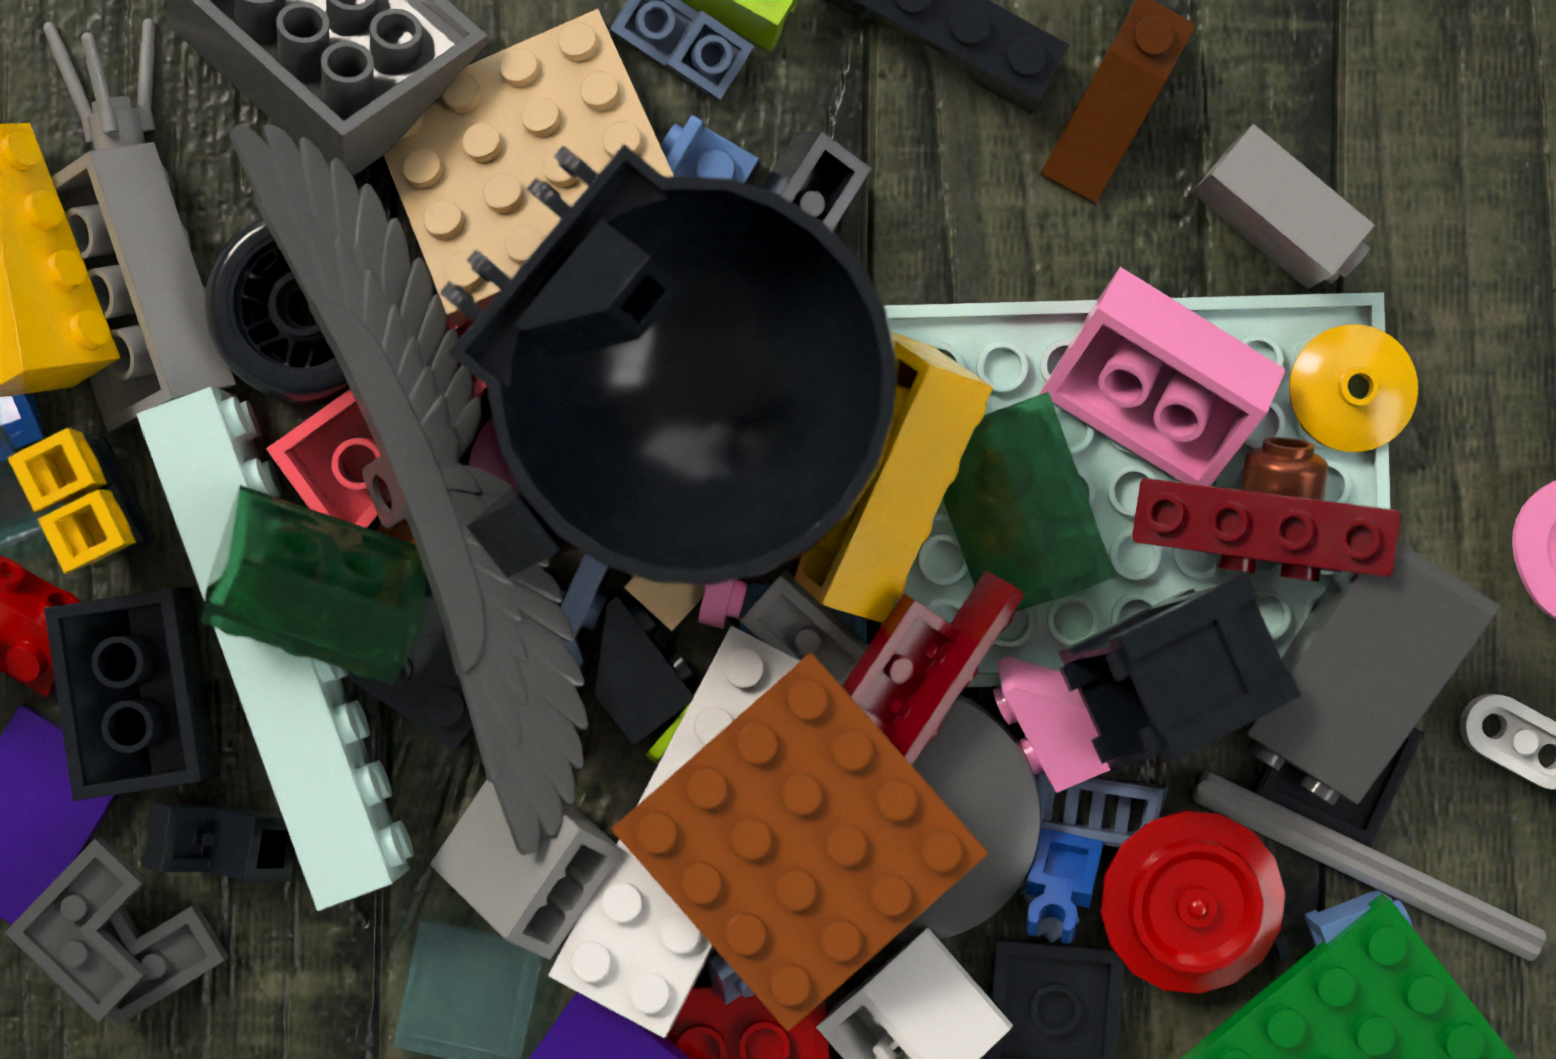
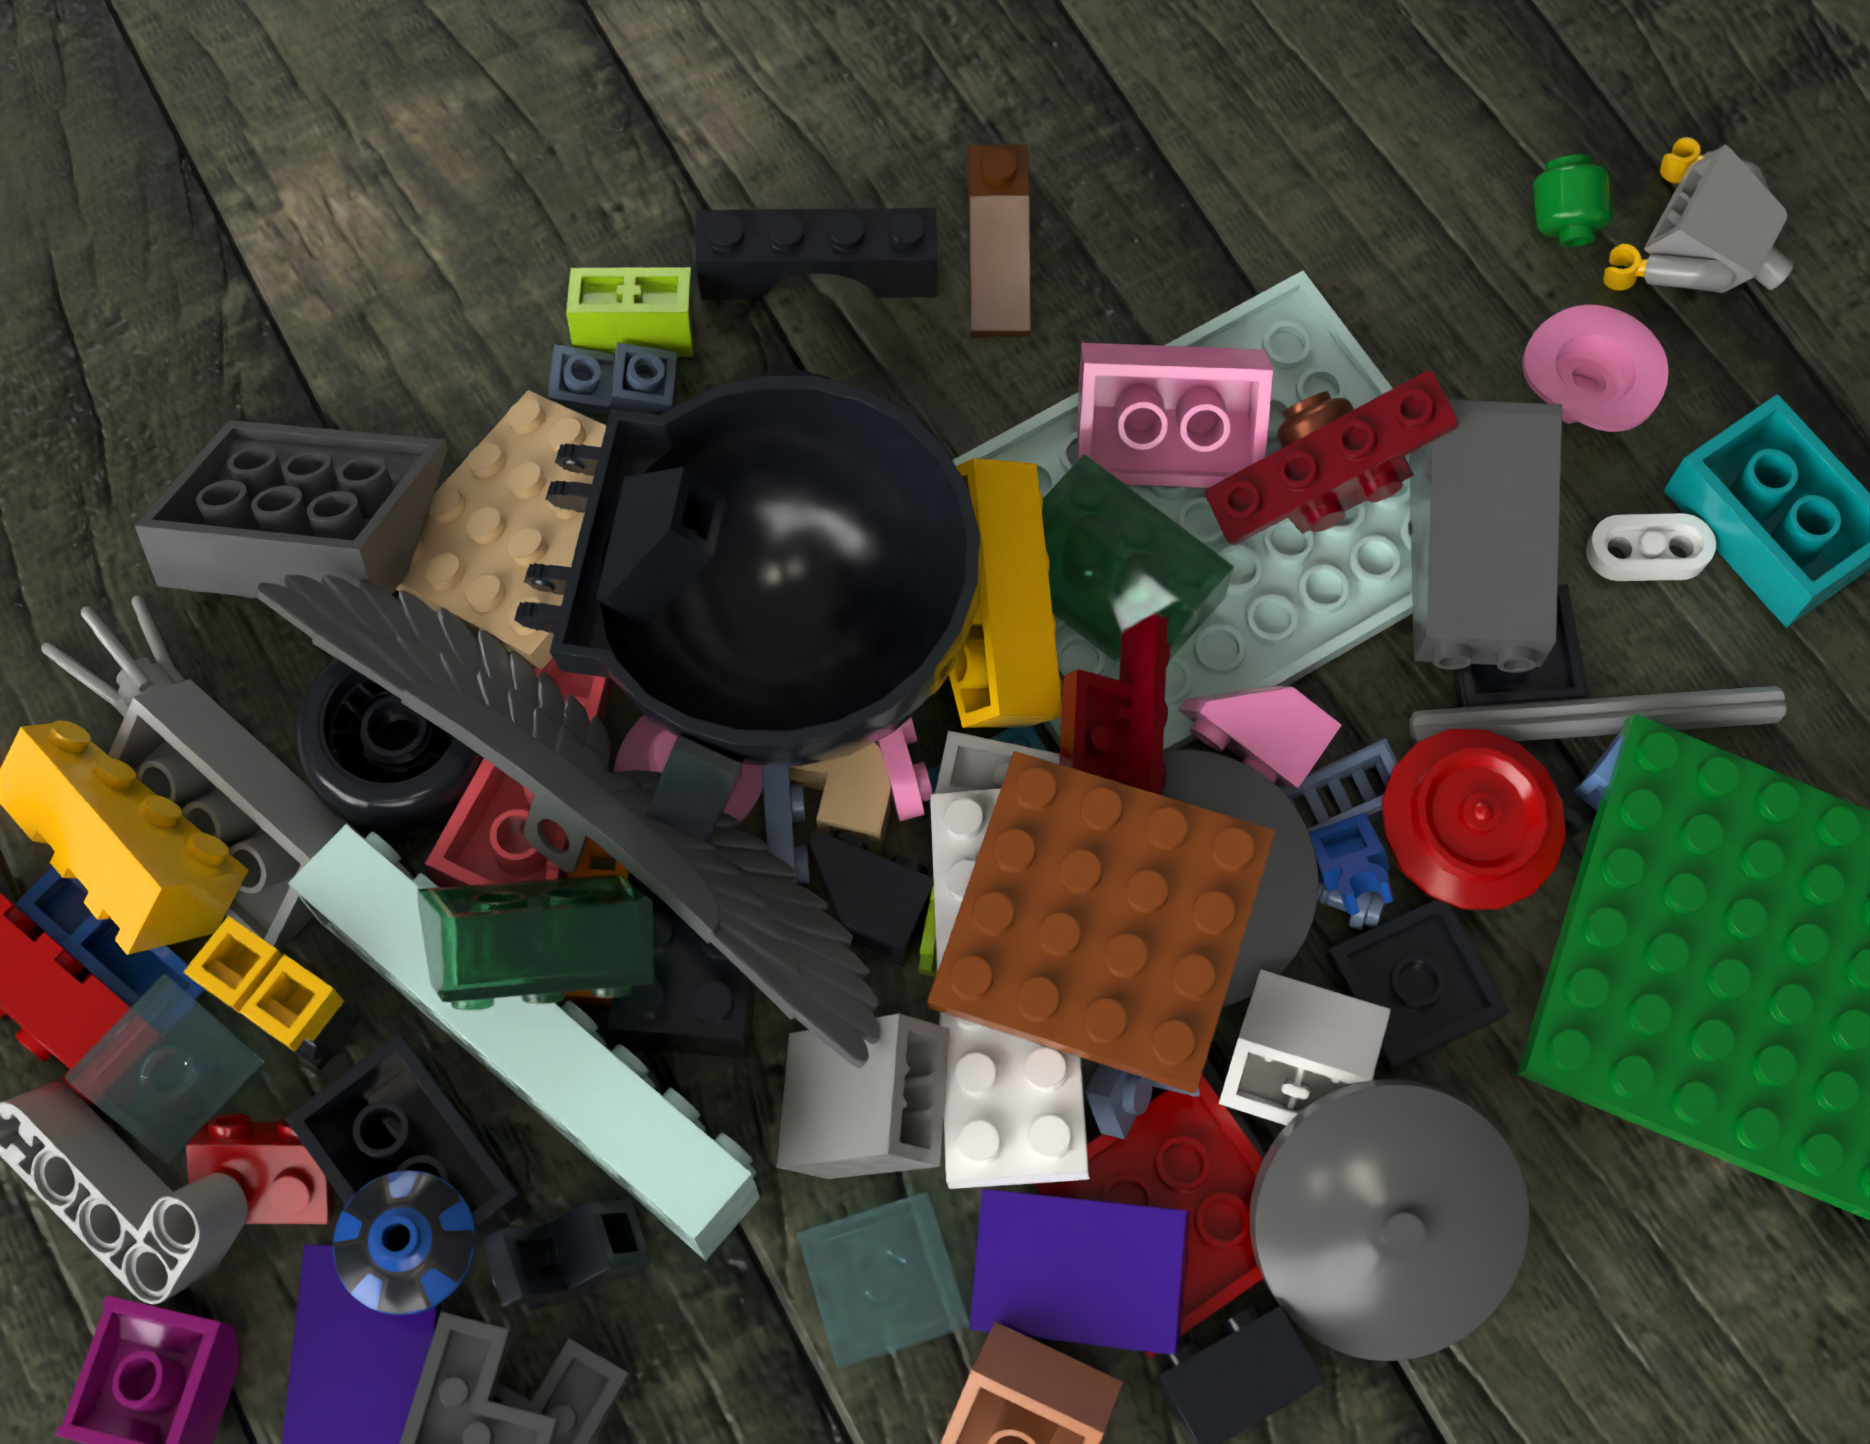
camera: 30 degrees left, 20 degrees down
black container [1058,574,1301,771] -> none
light grey brick [1191,124,1375,289] -> none
yellow dish [1289,324,1418,452] -> none
none -> dish [333,1171,476,1315]

